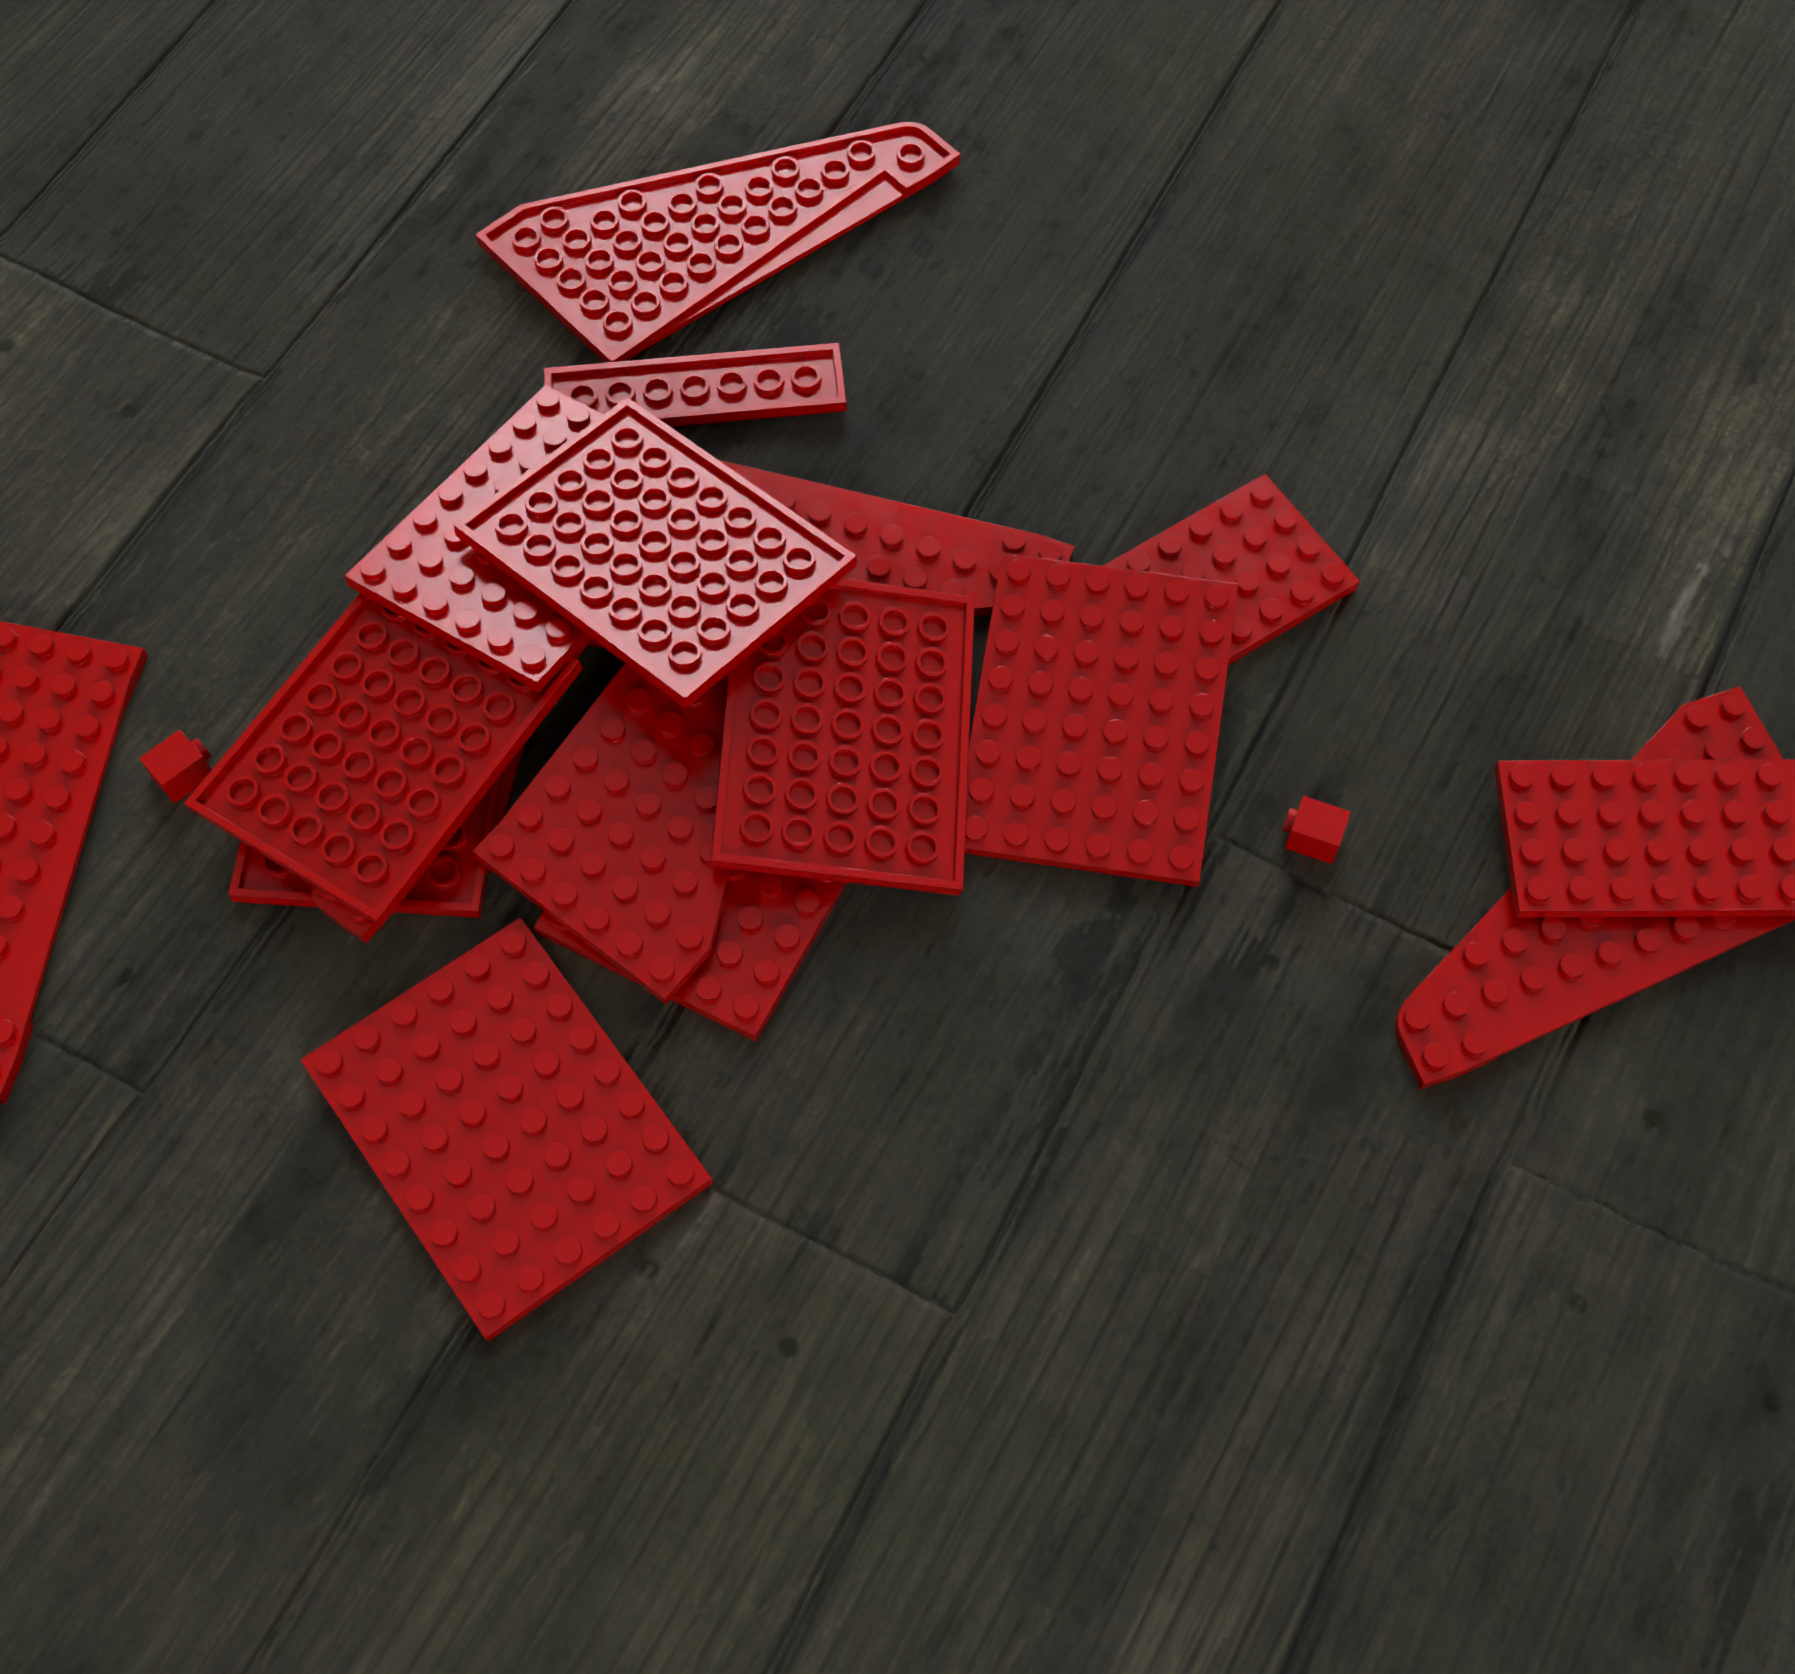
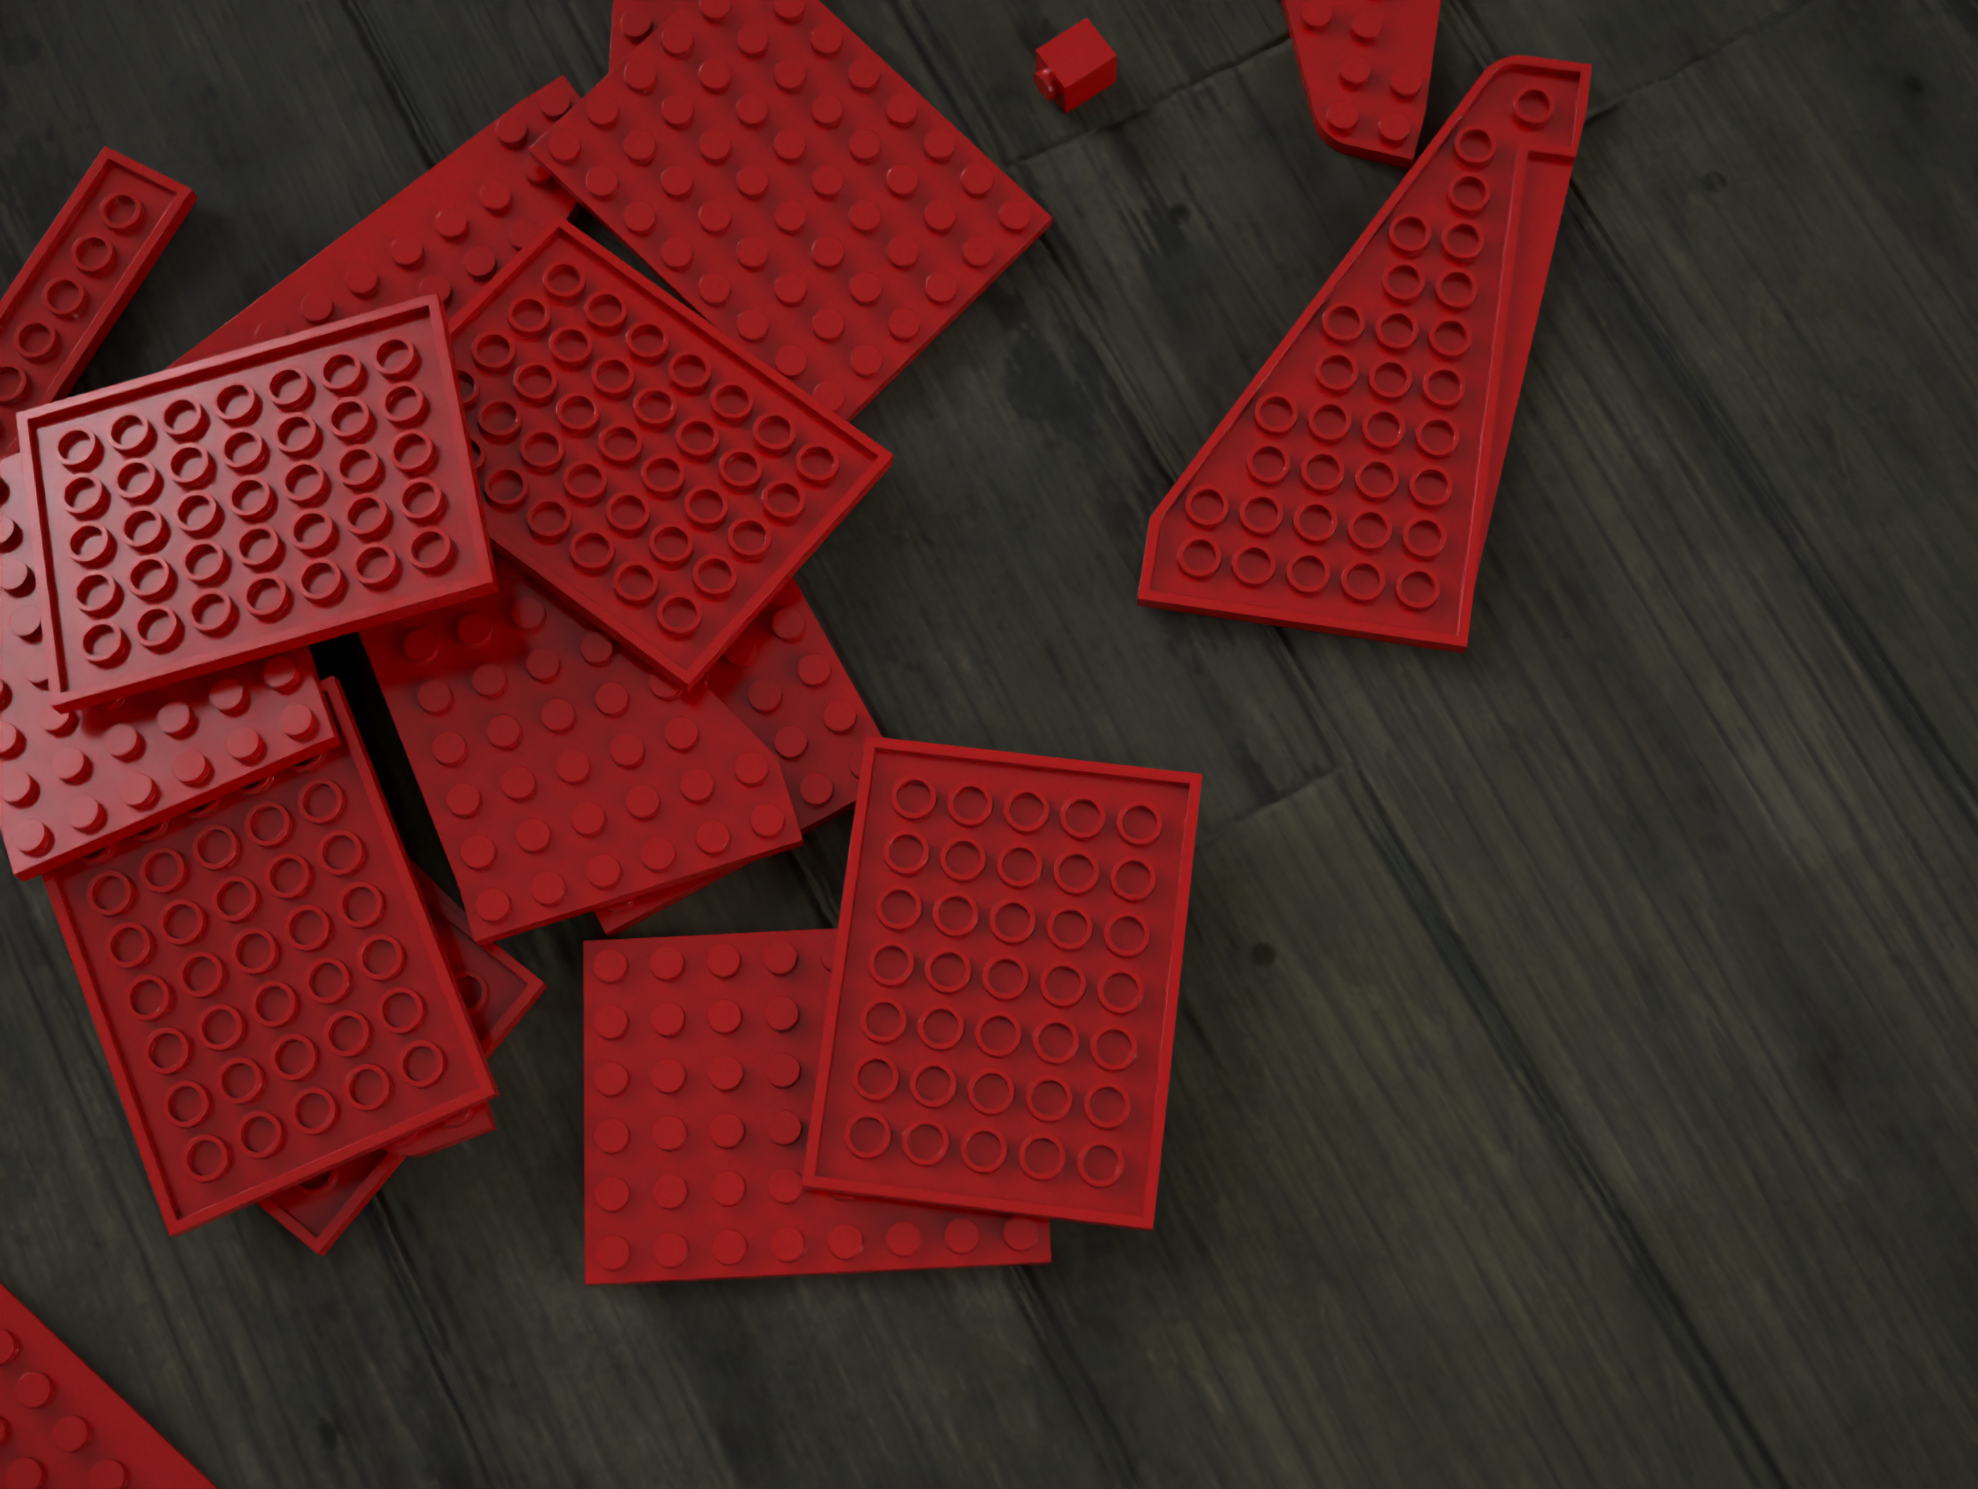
camera: 50 degrees left, 10 degrees up
red brick [139,730,212,804] -> none
none -> red plate [801,736,1202,1232]
none -> red wing [1137,55,1592,653]

